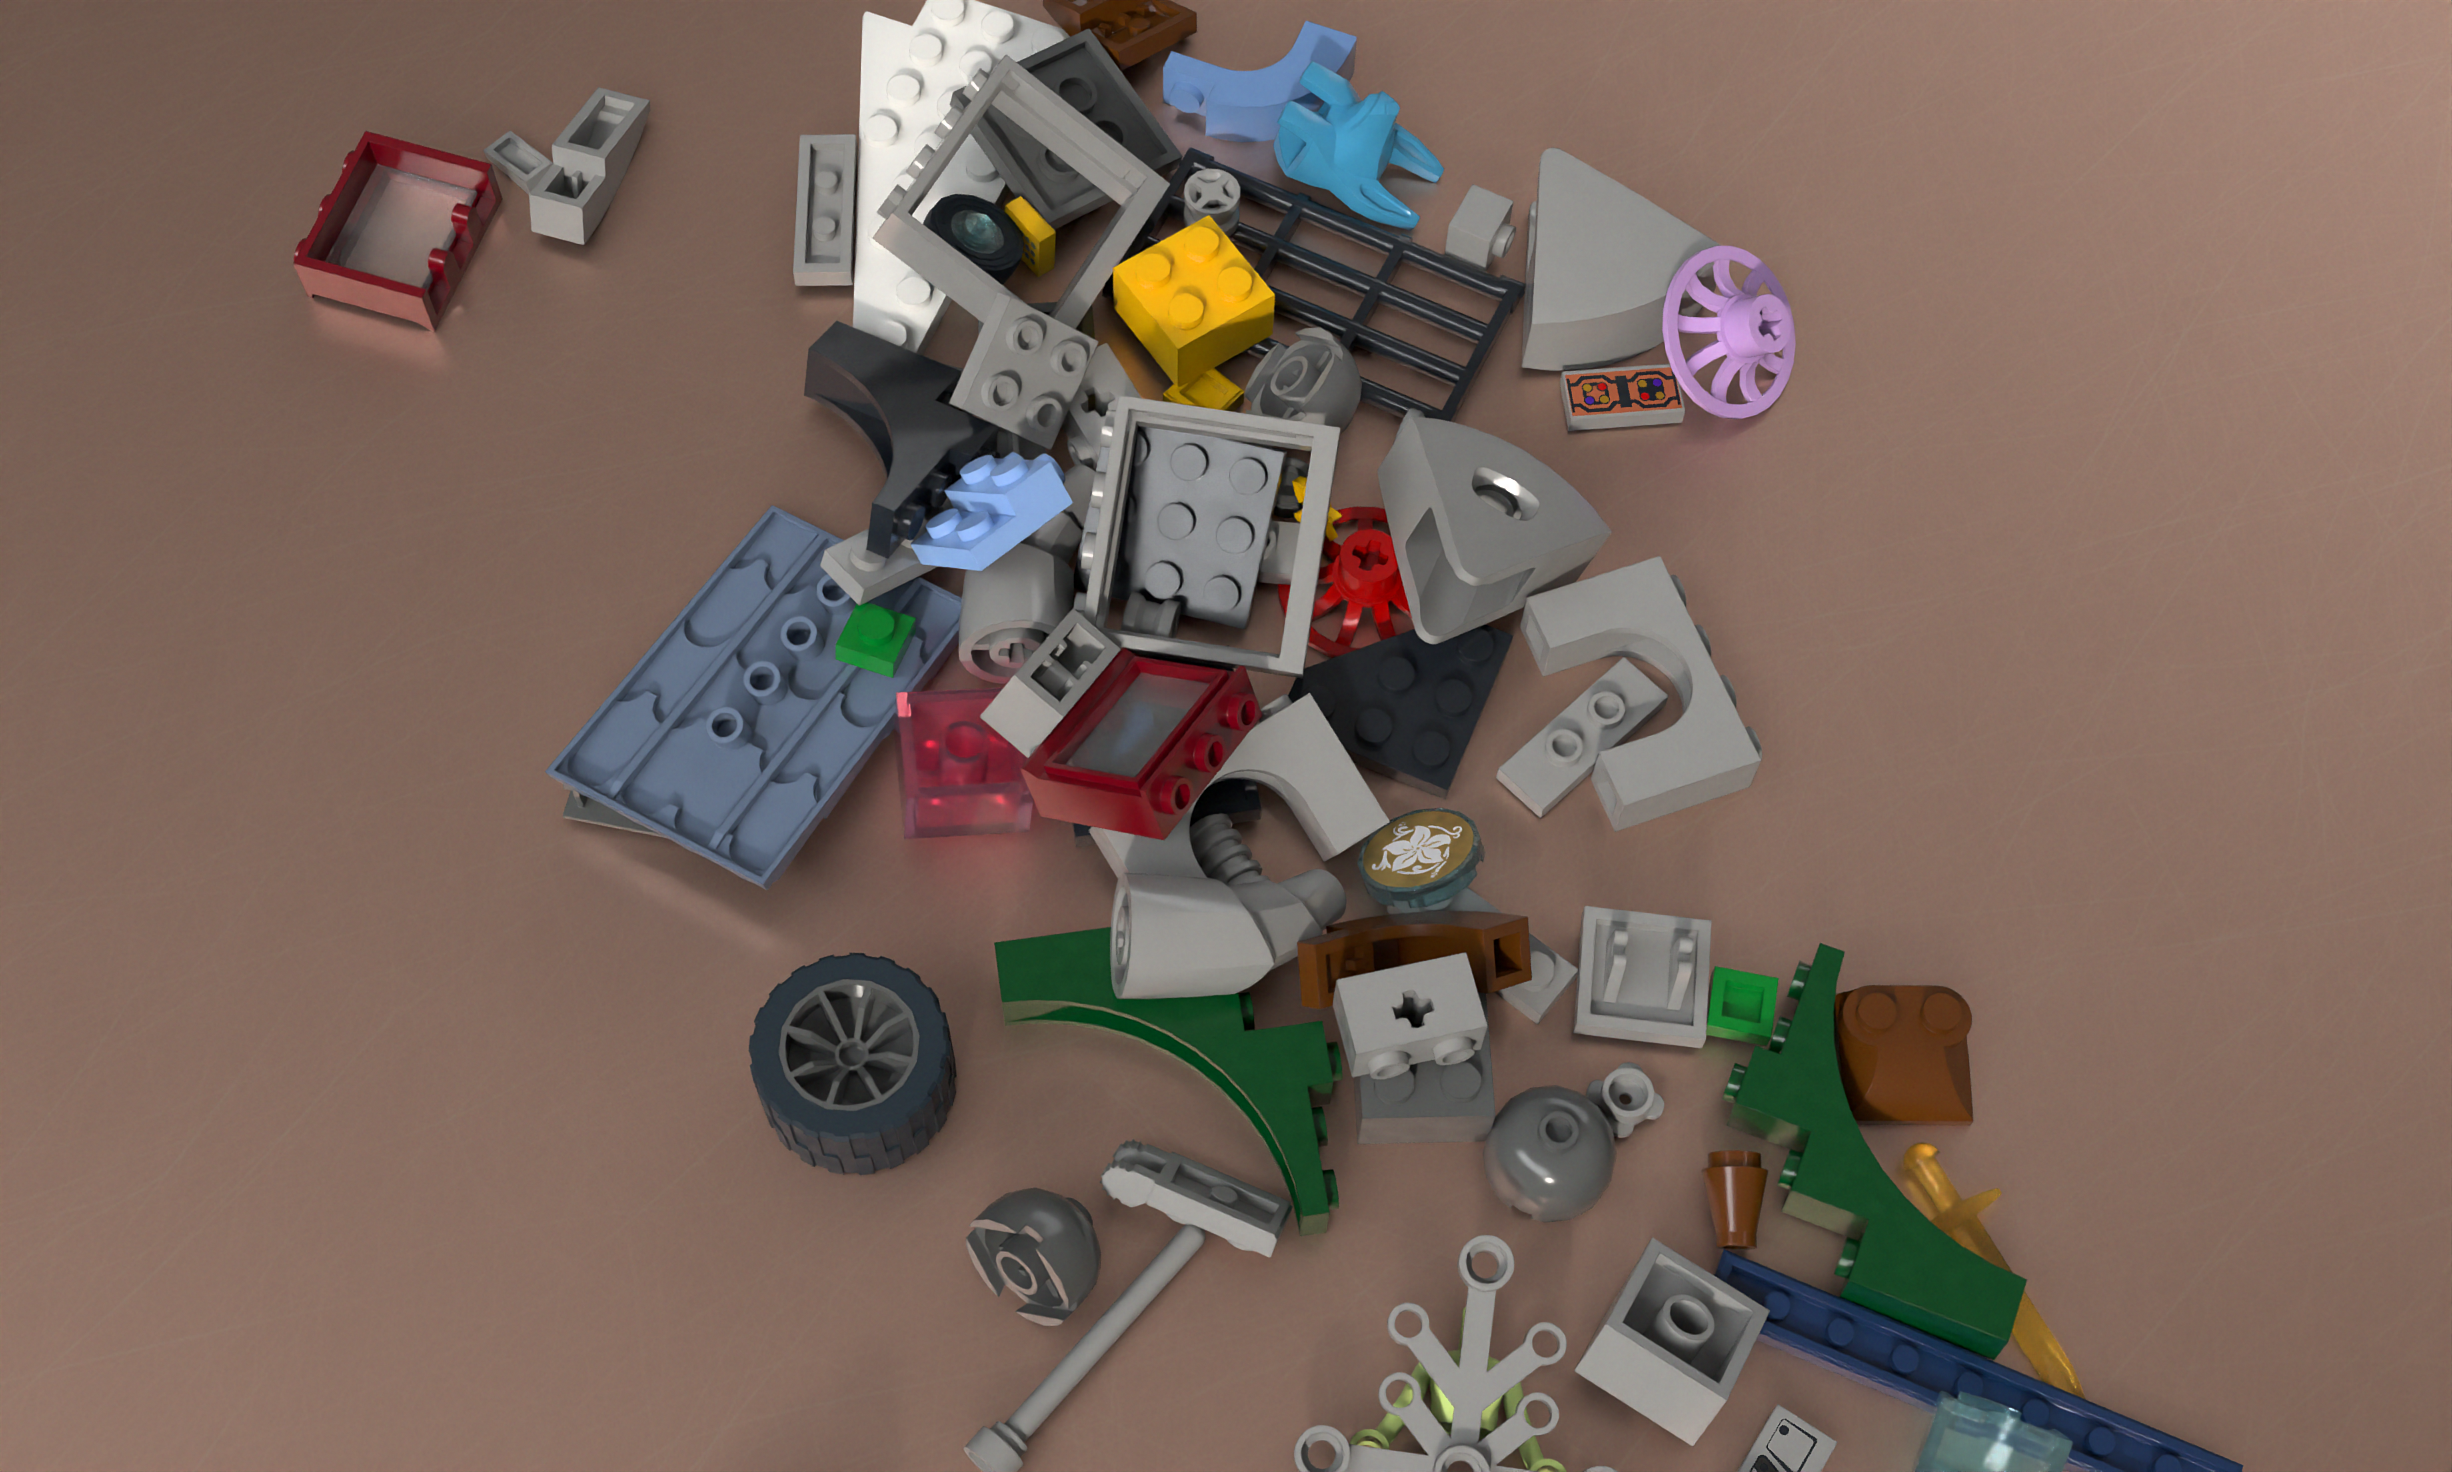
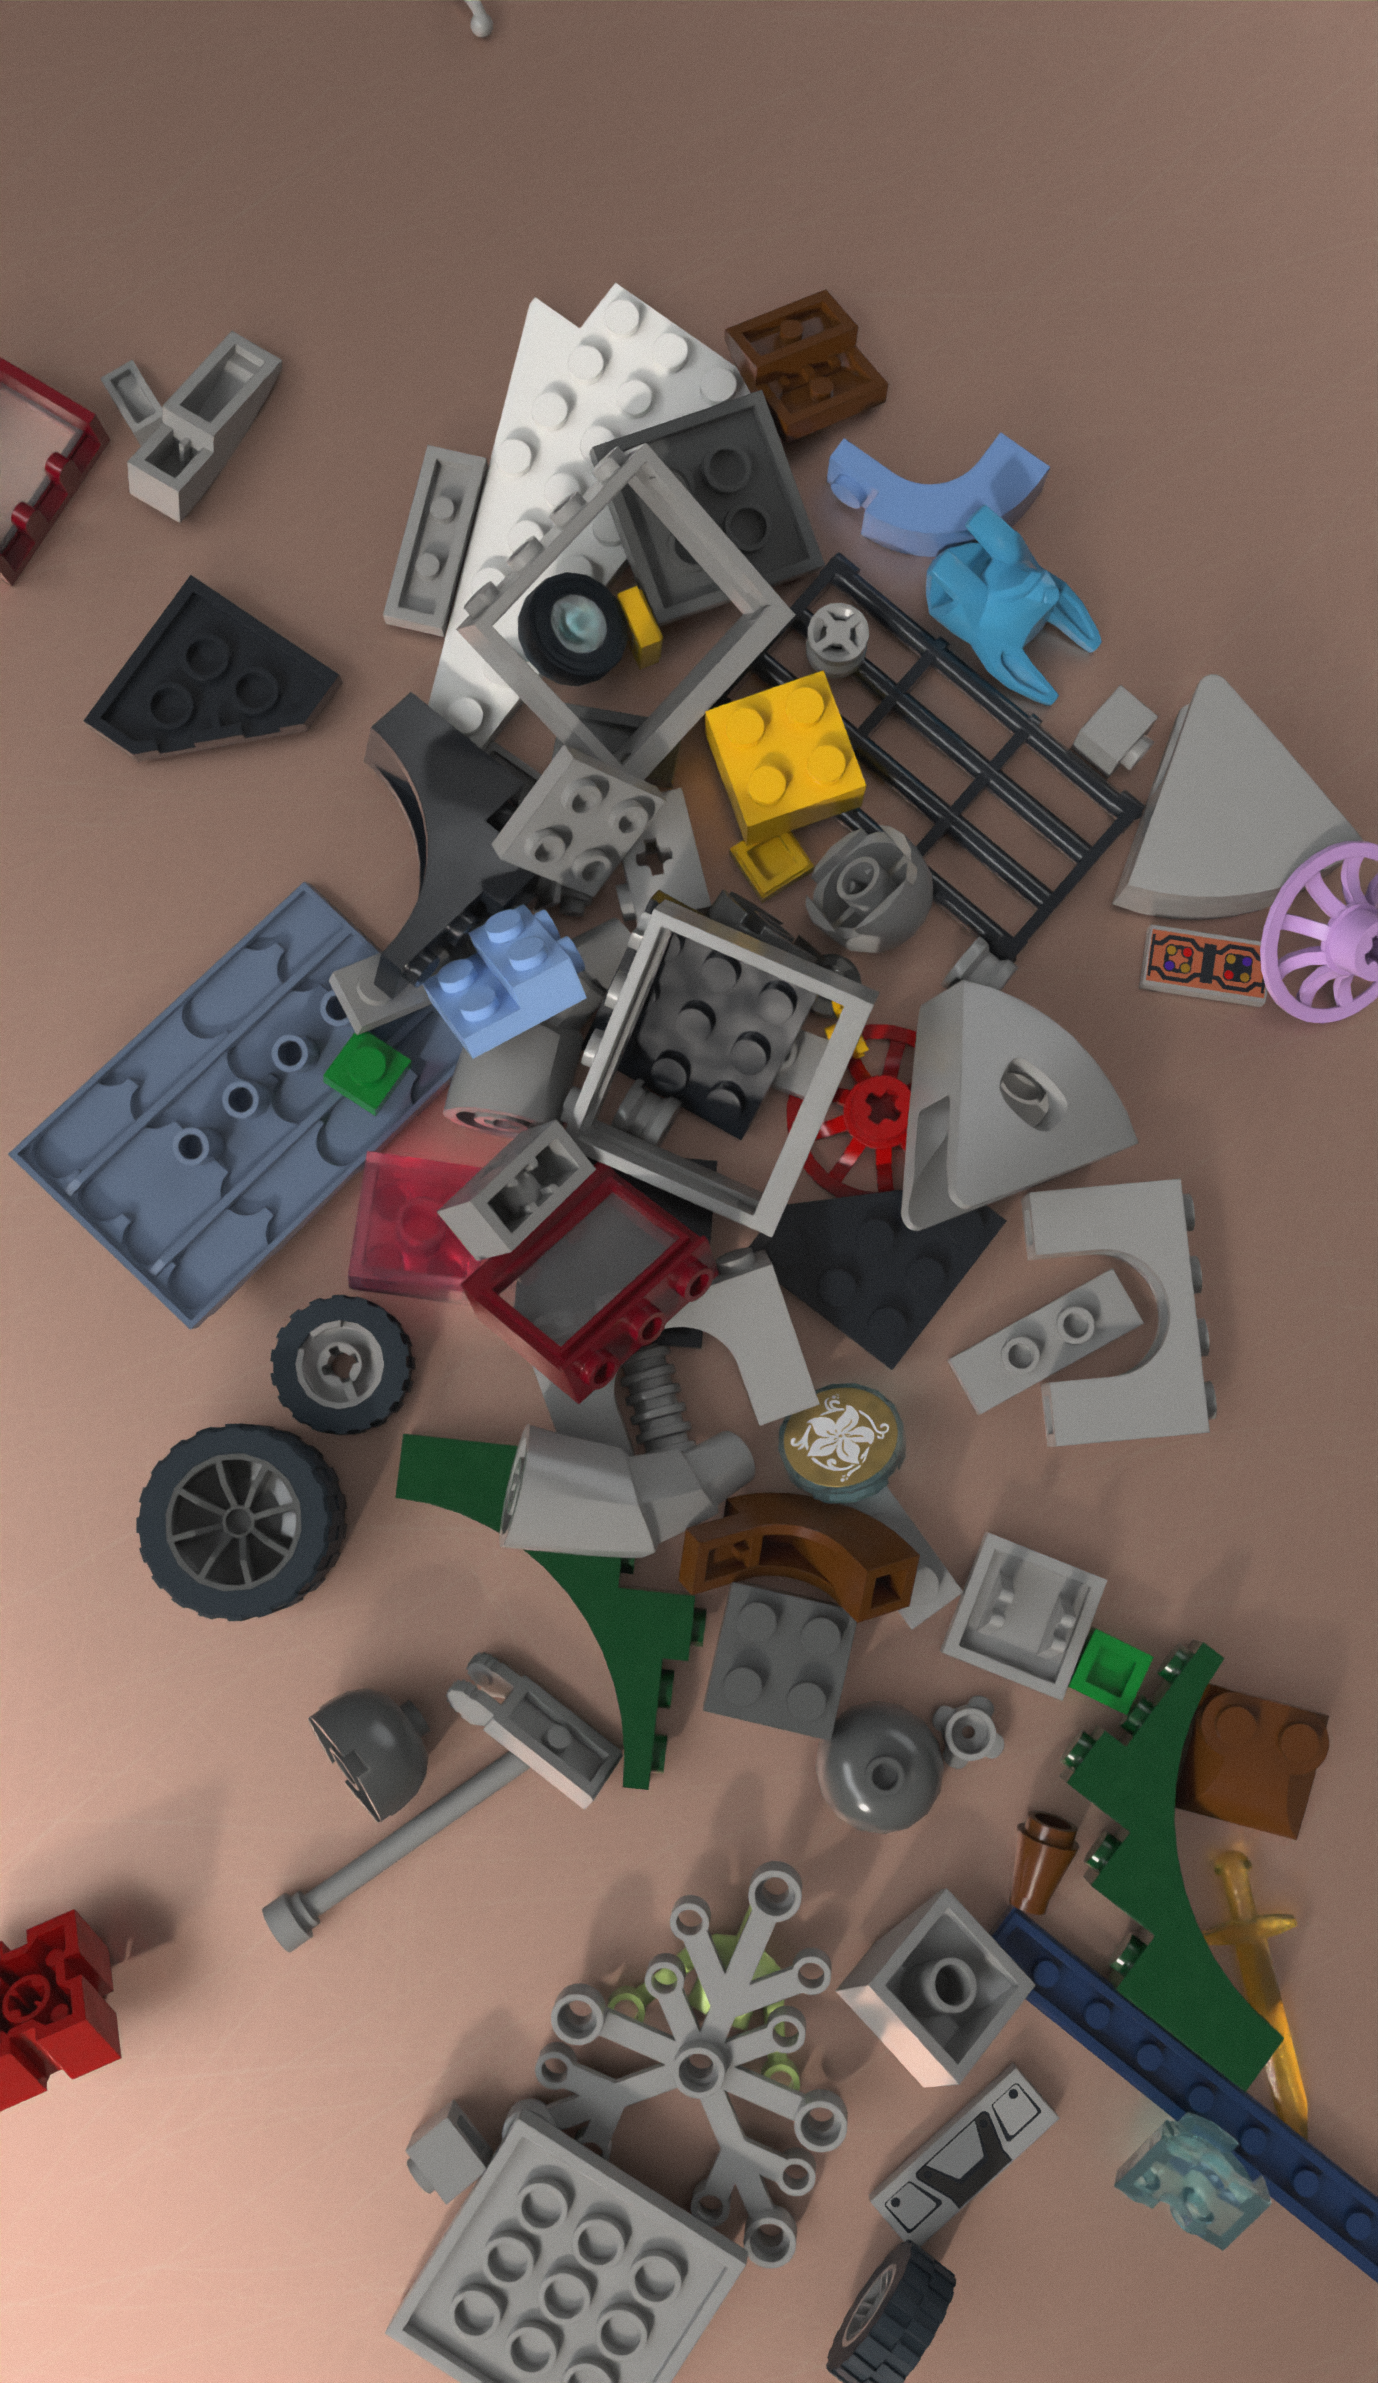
camera: 20 degrees right, 20 degrees up
light grey brick [1333,952,1487,1079] -> none
none -> black plate [83,575,343,762]
none -> black wheel [270,1295,416,1435]

